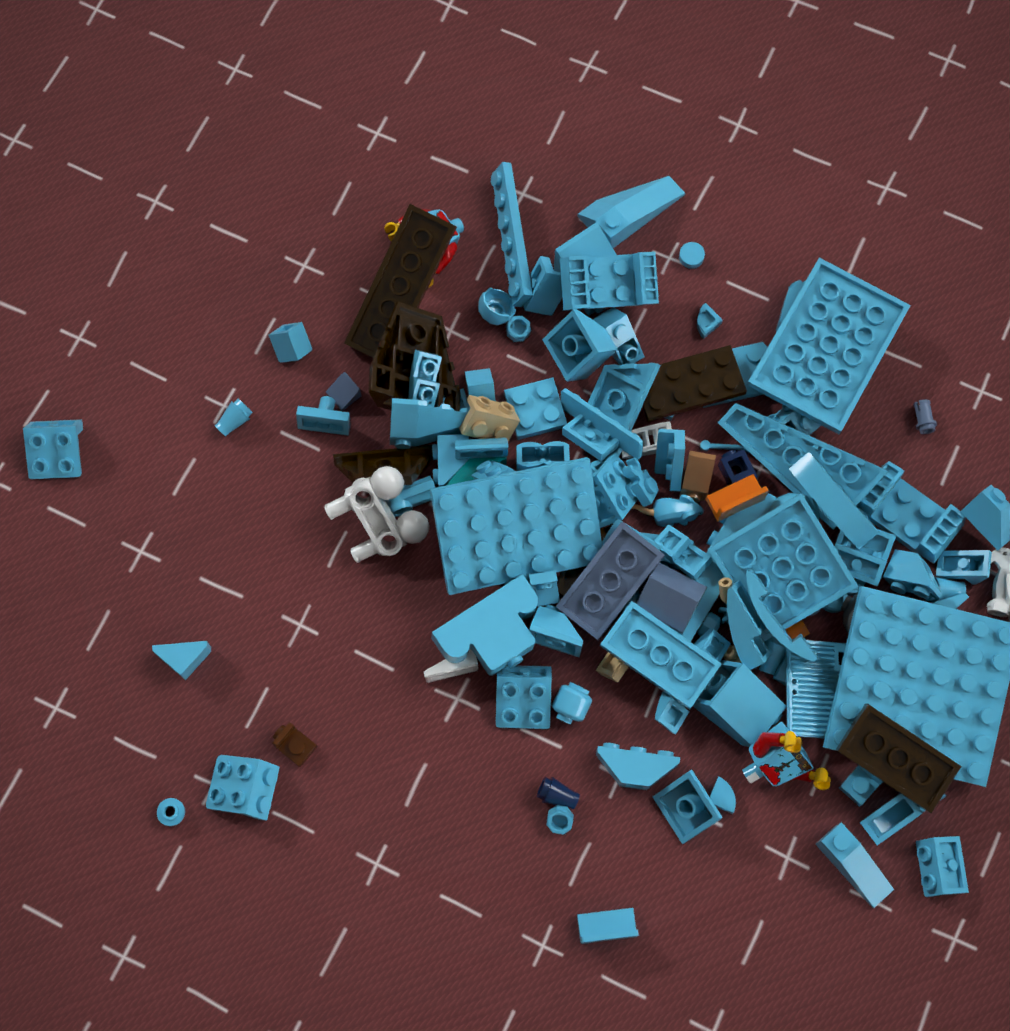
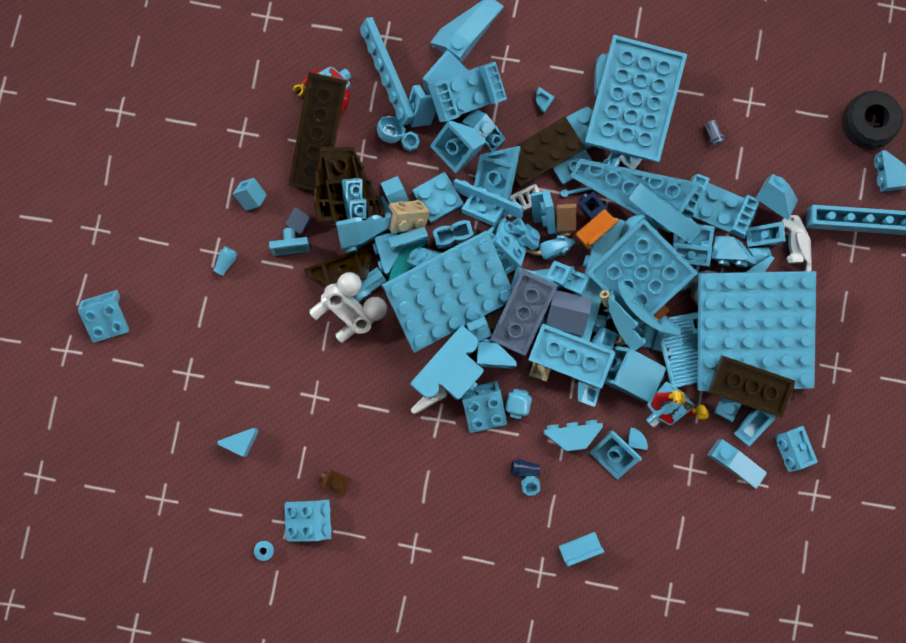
camera: 10 degrees left, 10 degrees up
medium azure tile [679,242,705,269] -> none
none -> medium azure plate [553,150,592,185]

